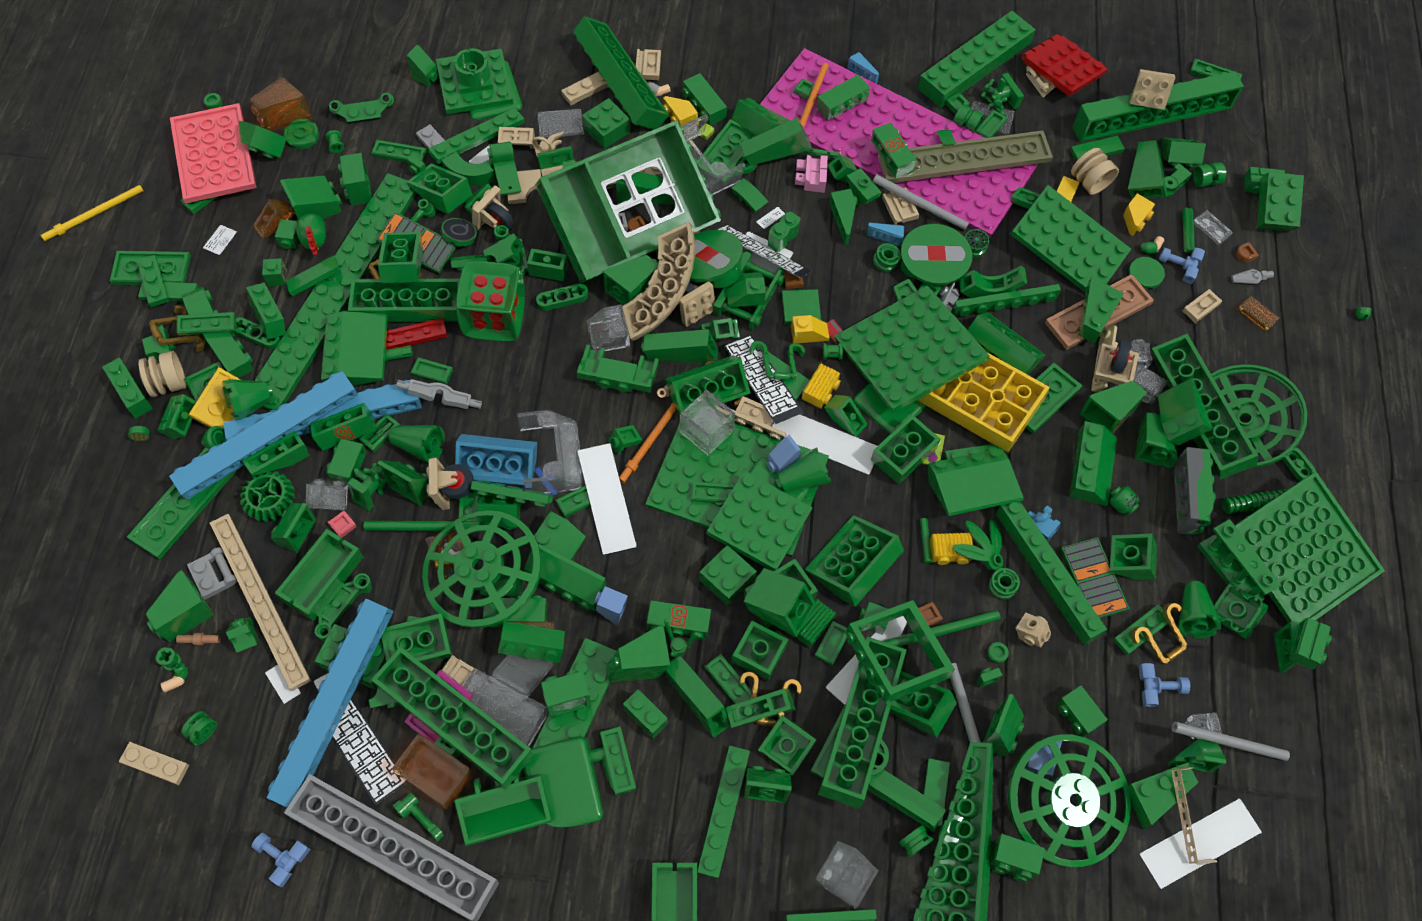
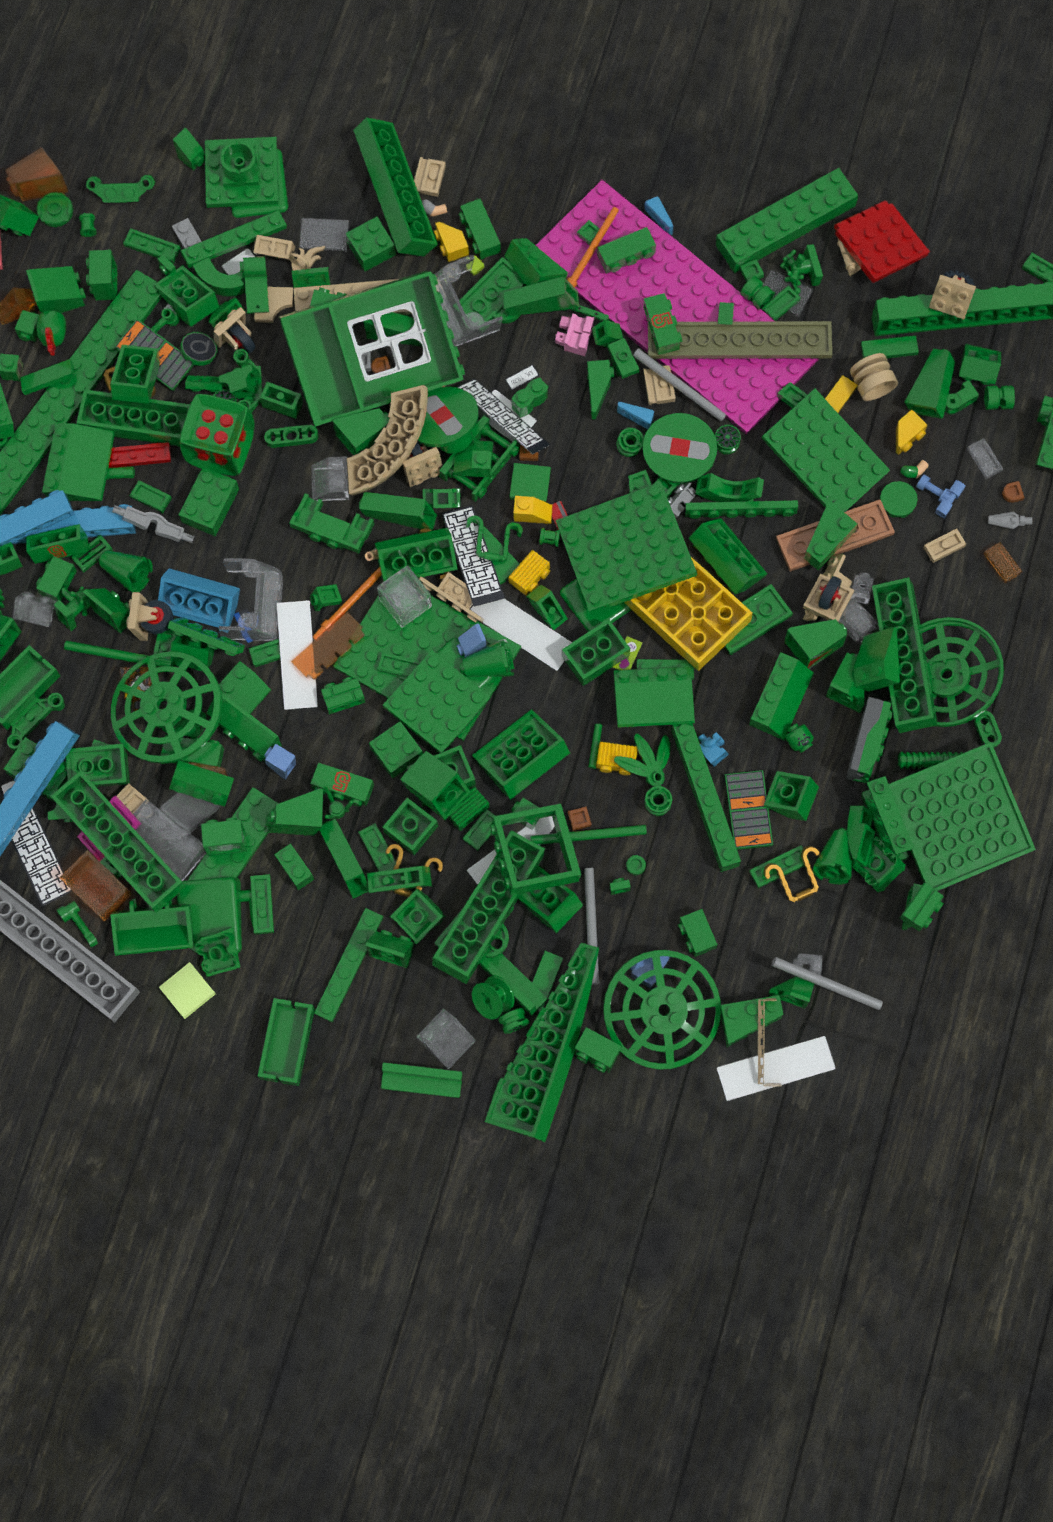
camera: 15 degrees right, 10 degrees up
coral tile [328,511,357,538] -> none
tan plate [561,71,608,106] -> none
green slope [730,178,768,213] -> none
green slope [983,694,1024,758] -> none
tan brick [1016,613,1051,648] -> none
medium blue bar [1138,663,1190,707] -> none
green axle [1182,208,1195,254] -> none
none -> yellowish green slope [159,962,215,1019]
none -> green brick [179,467,239,537]
none -> green slope [195,927,240,977]
none -> clear orange windscreen [291,612,365,680]
none -> green brick [321,677,366,715]
none -> green piece [472,975,515,1020]
none -> green slope [847,806,876,867]

